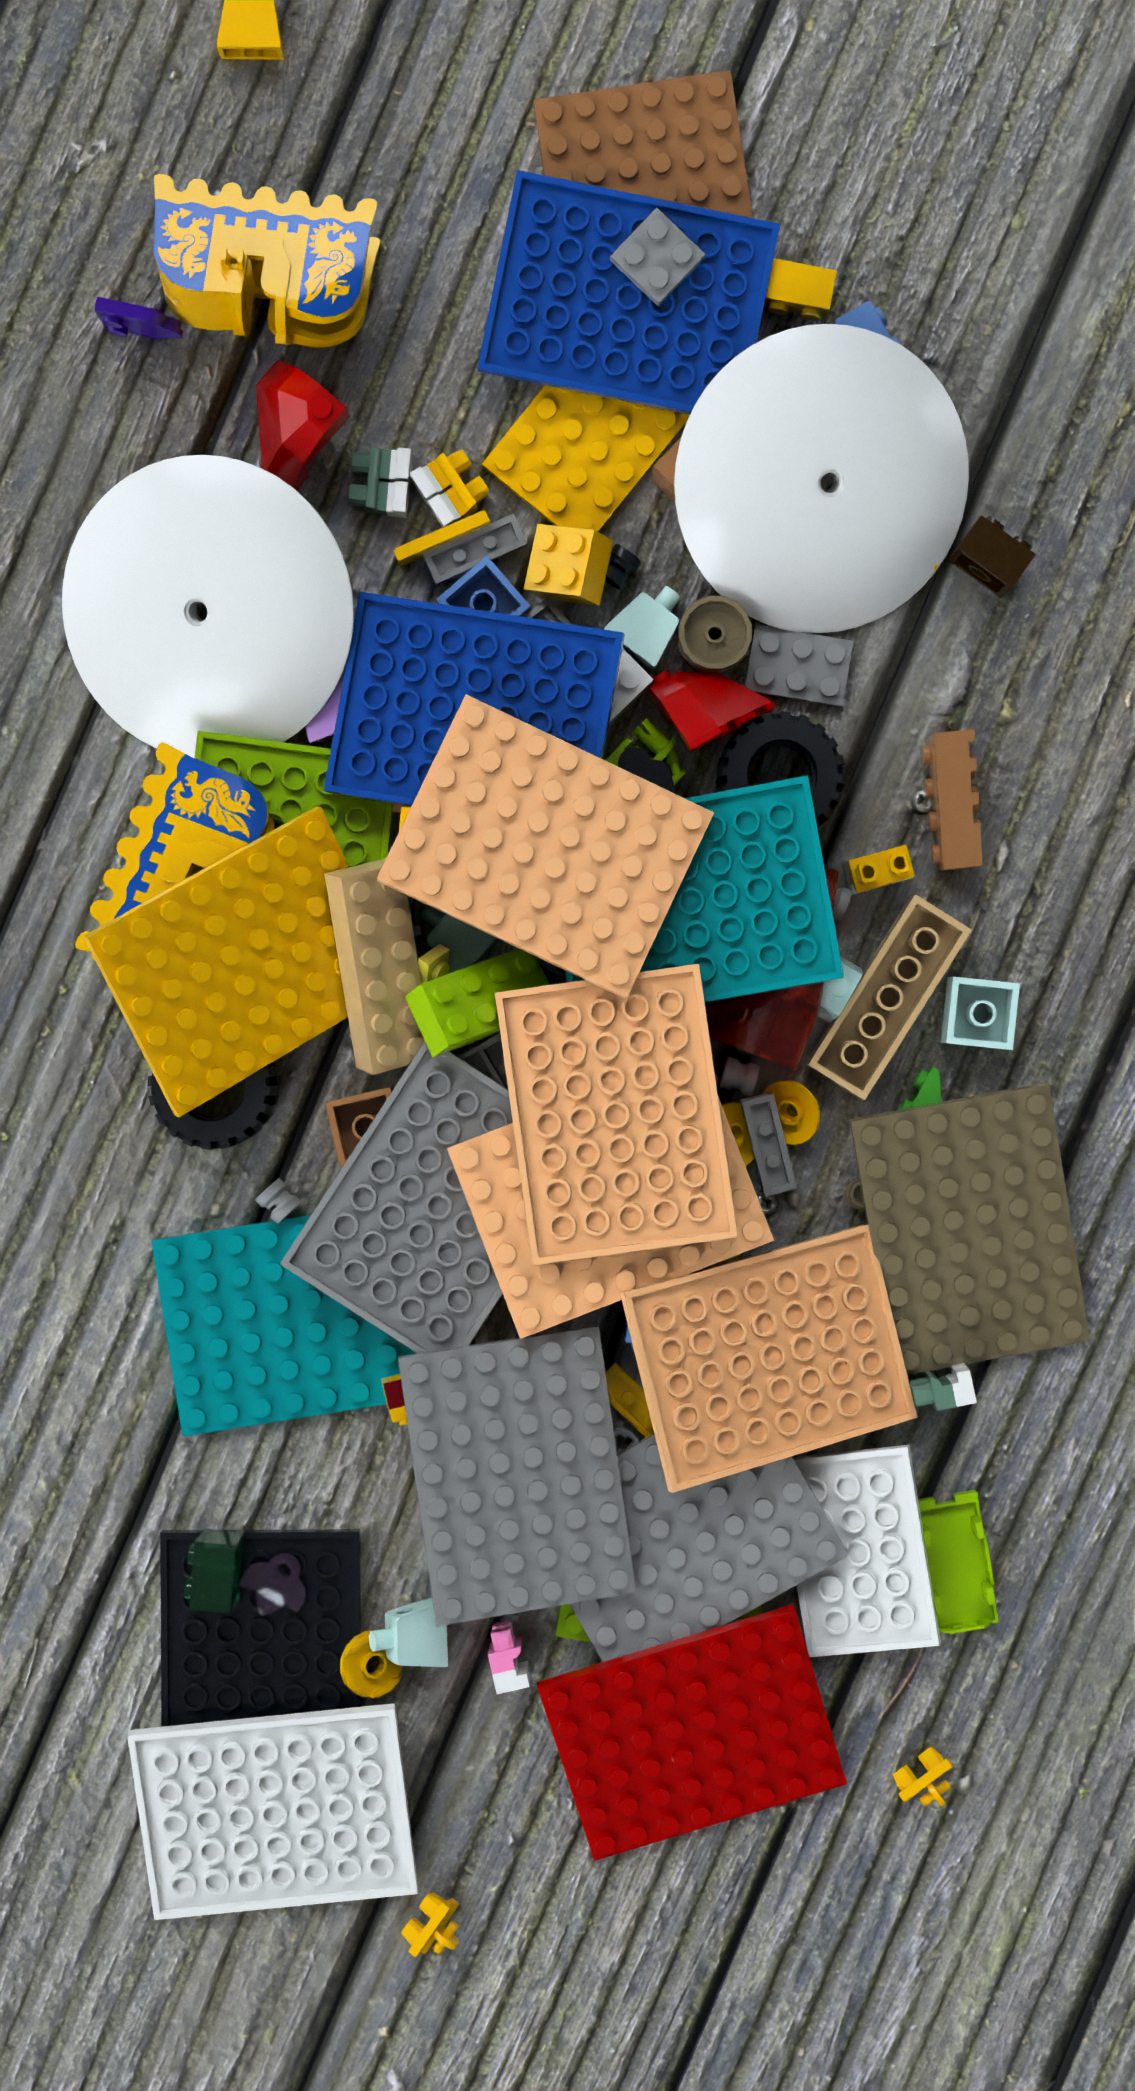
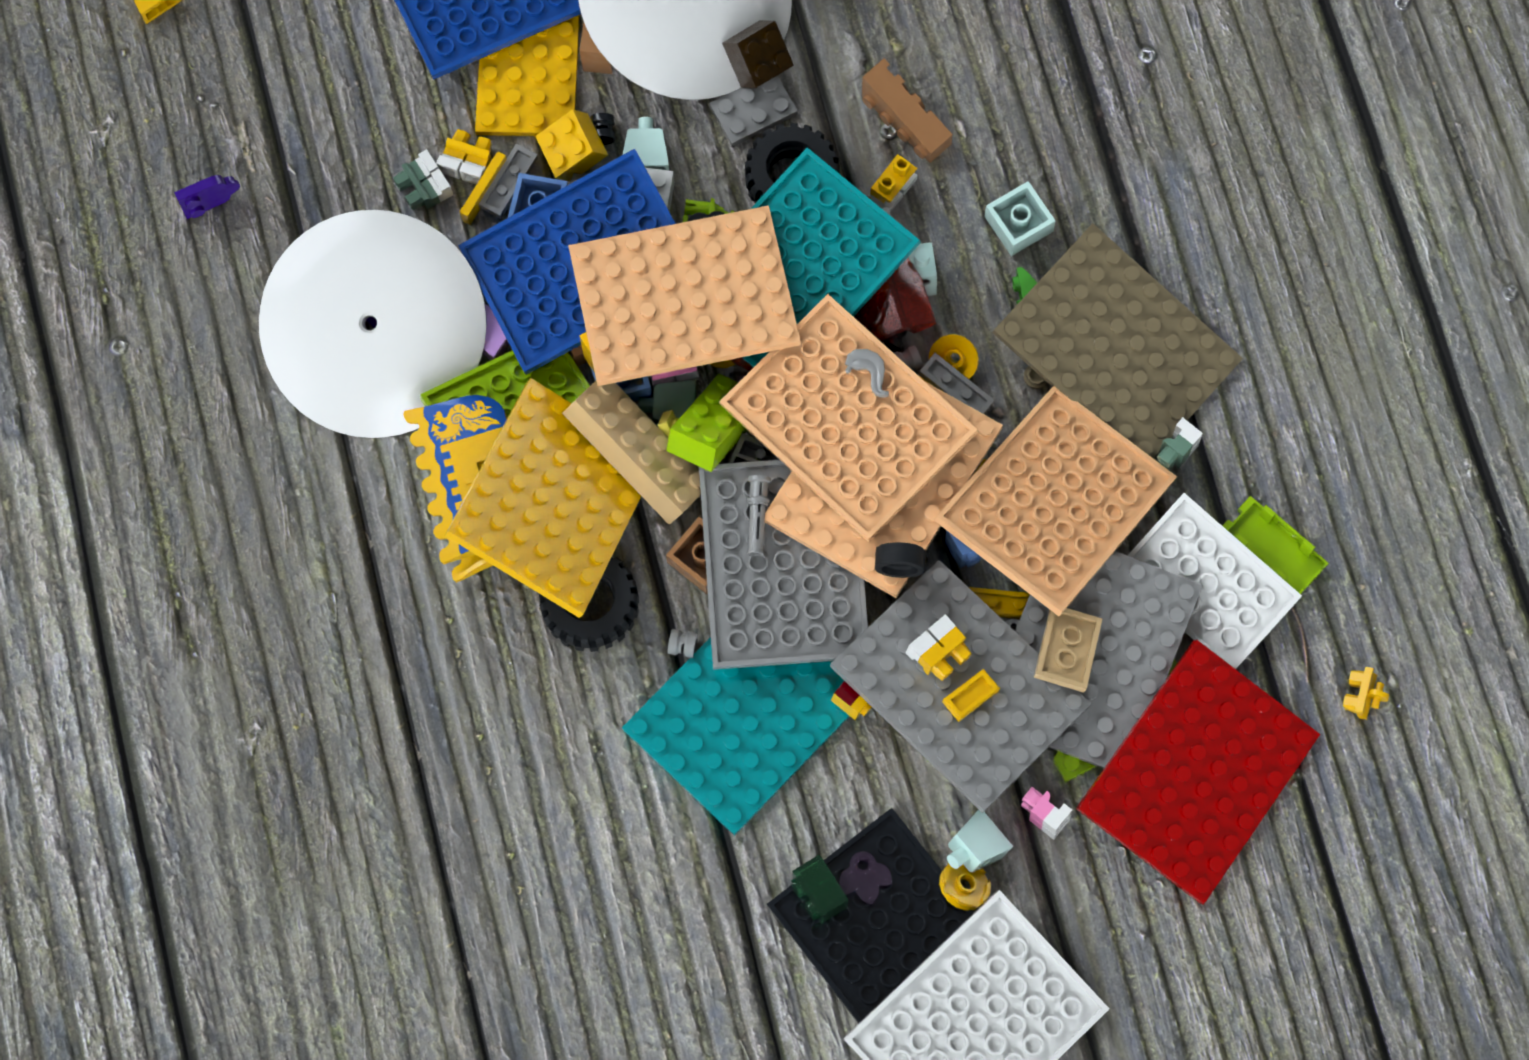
camera: 30 degrees left, 15 degrees down
yellow animal [153,174,381,348] -> none
red brick [256,360,350,491] -> none
yellow hips [401,1892,460,1958] -> none
red brick [648,670,776,753] -> none
dark tan wheel [677,596,752,674] -> none
tan brick [805,894,972,1100] -> none
none -> dark brown brick [722,20,794,88]
none -> light grey pin [747,475,771,556]
none -> light grey piece [845,349,889,398]
none -> black tyre [875,542,925,578]
none -> yellow hips [906,614,972,681]
none -> yellow tile [942,669,1000,722]
none -> tan plate [1034,608,1102,692]

